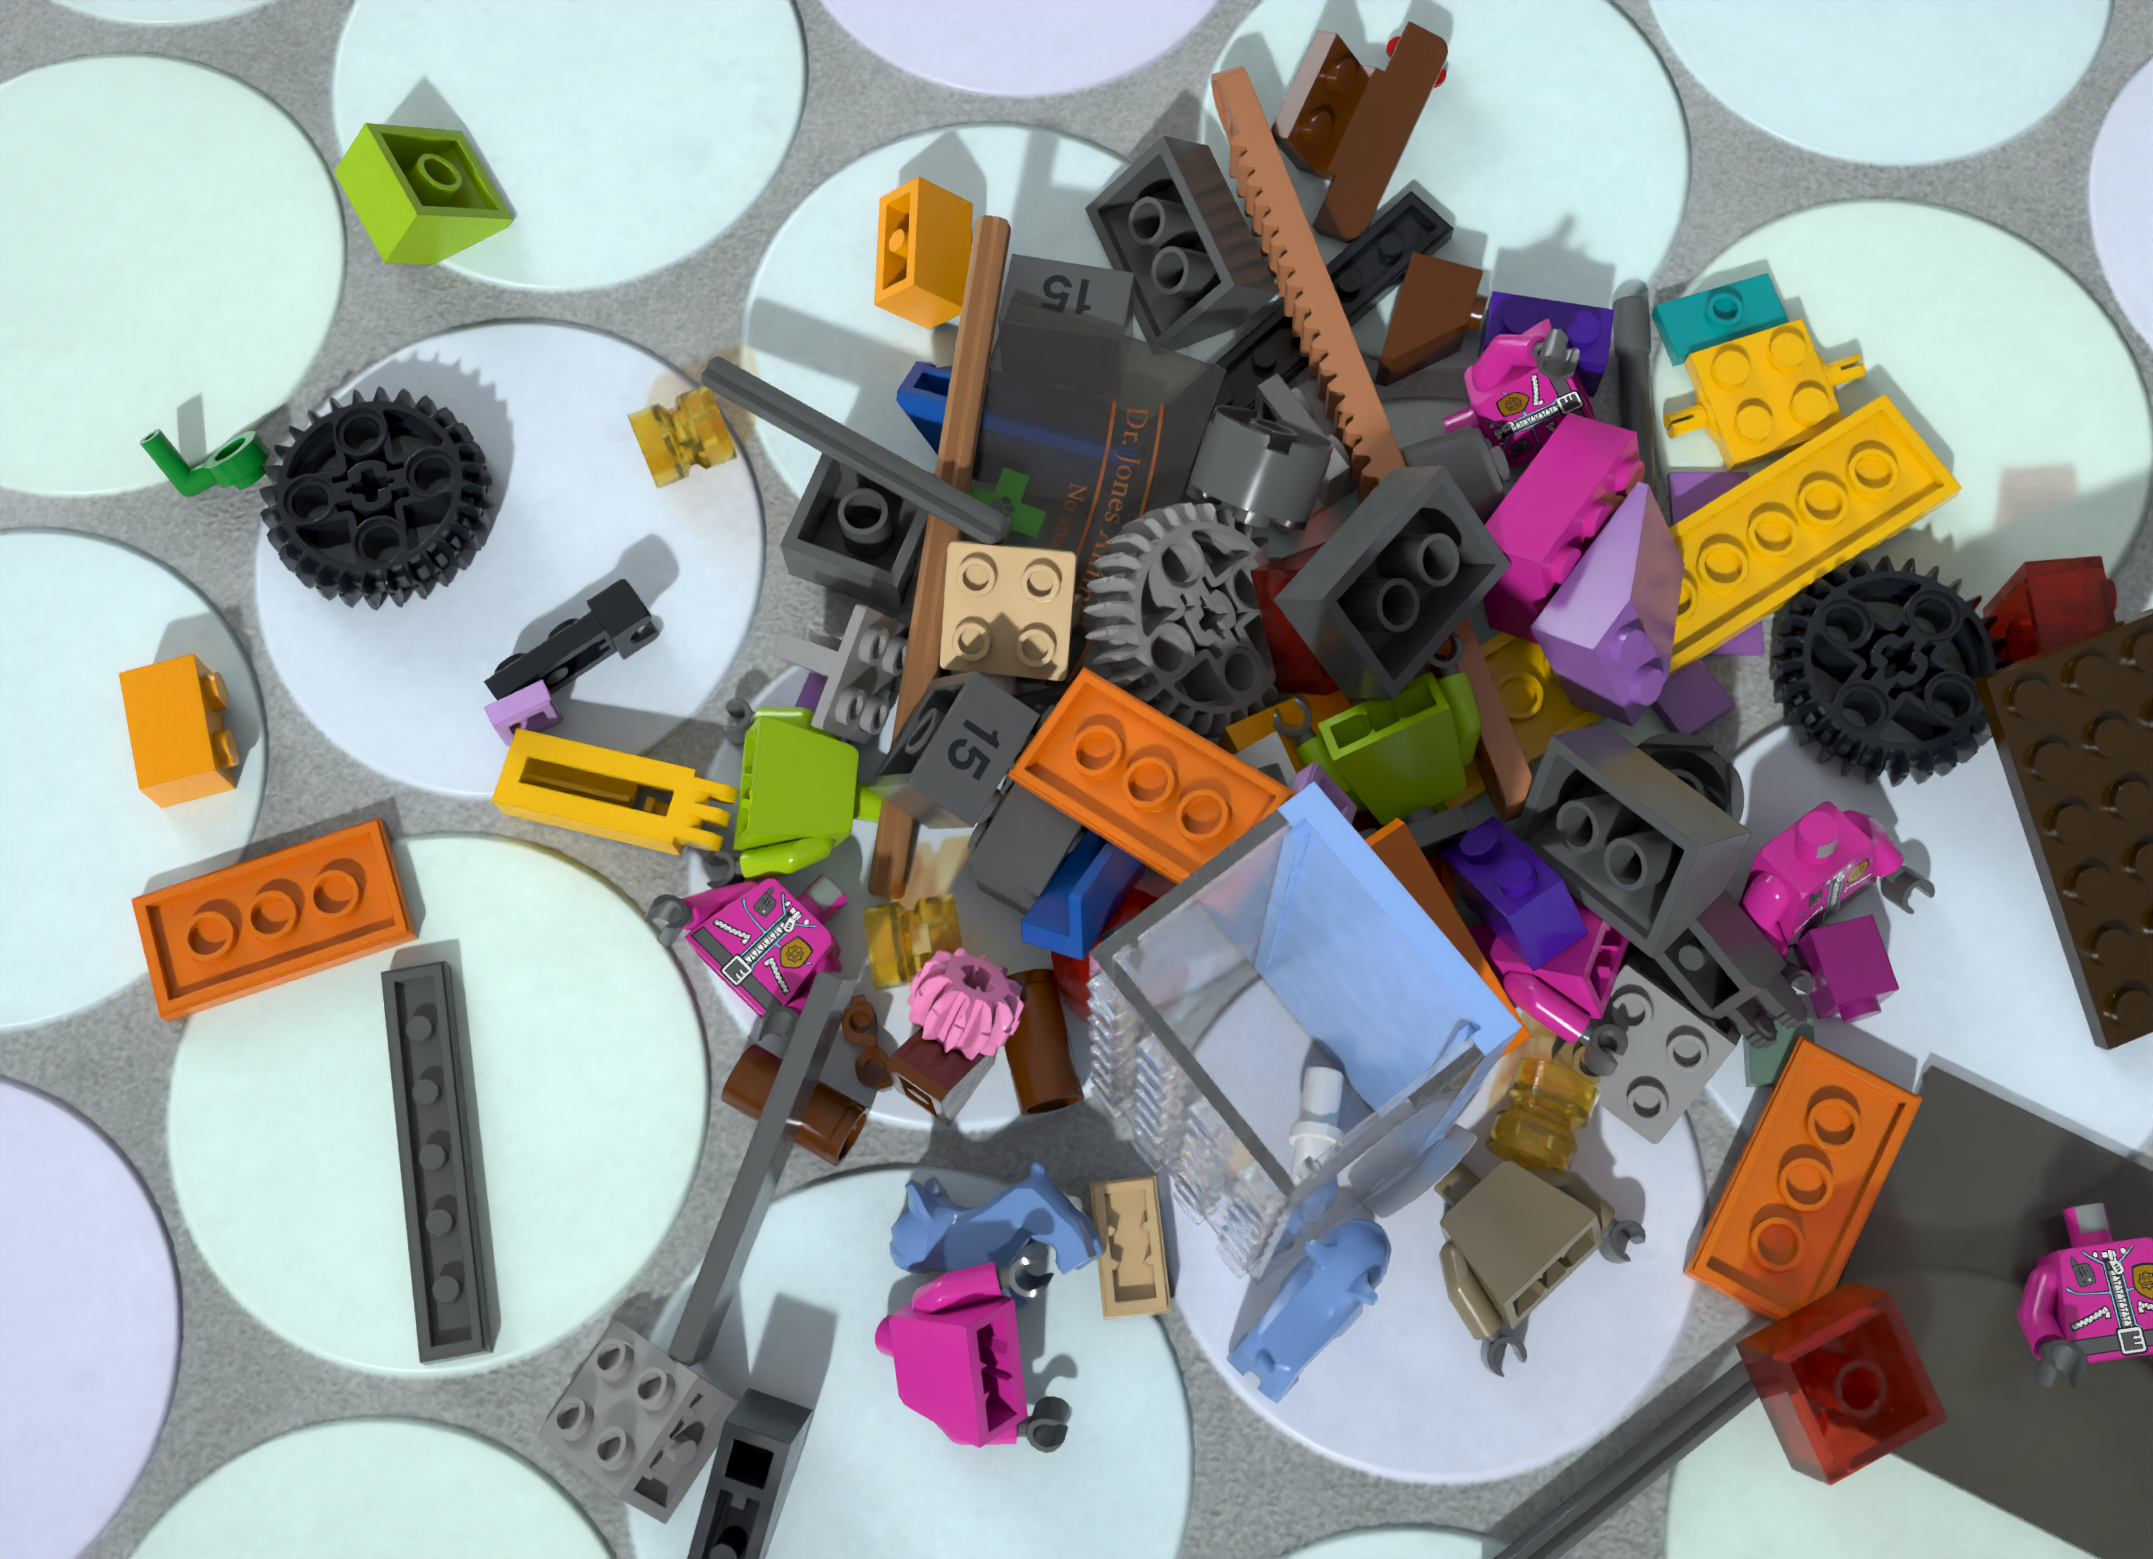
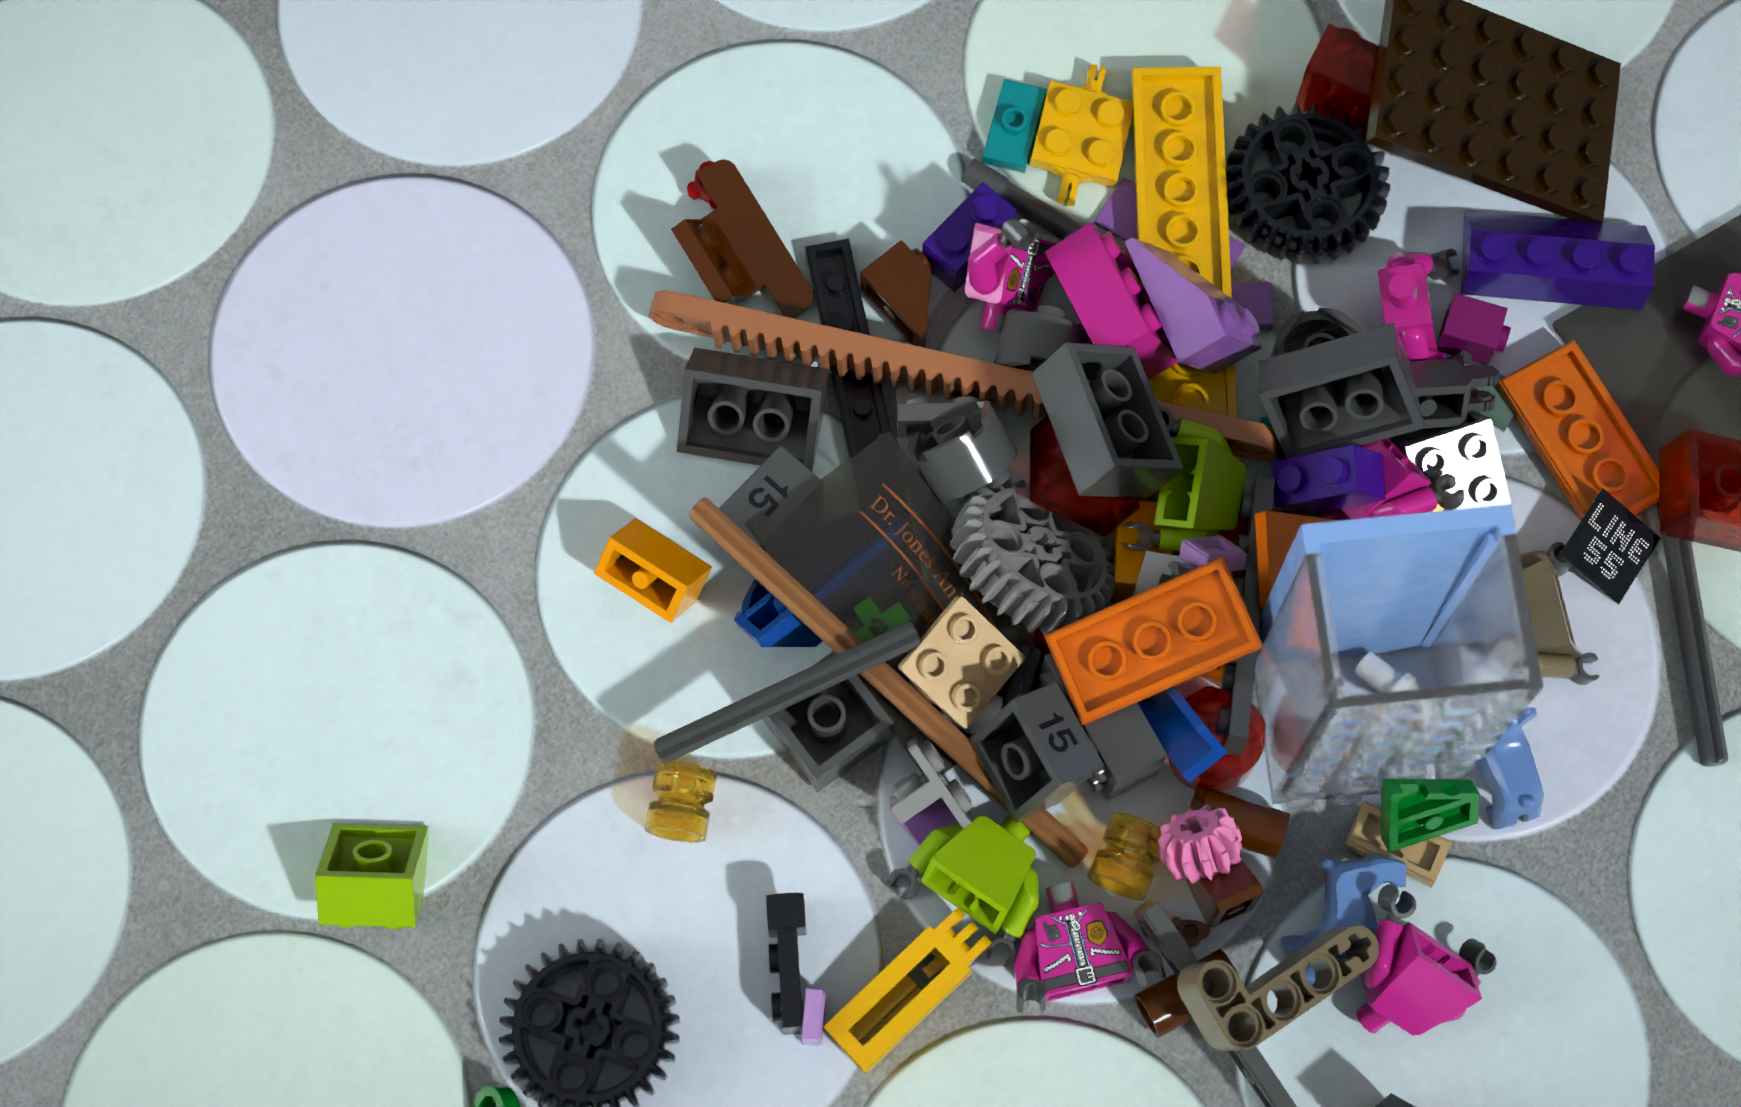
camera: 60 degrees left, 0 degrees up
none -> dark tan beam [1177,925,1379,1051]
none -> green wing [1381,779,1480,853]
none -> dark purple slope [1460,210,1655,310]
none -> black sticker [1560,488,1661,604]

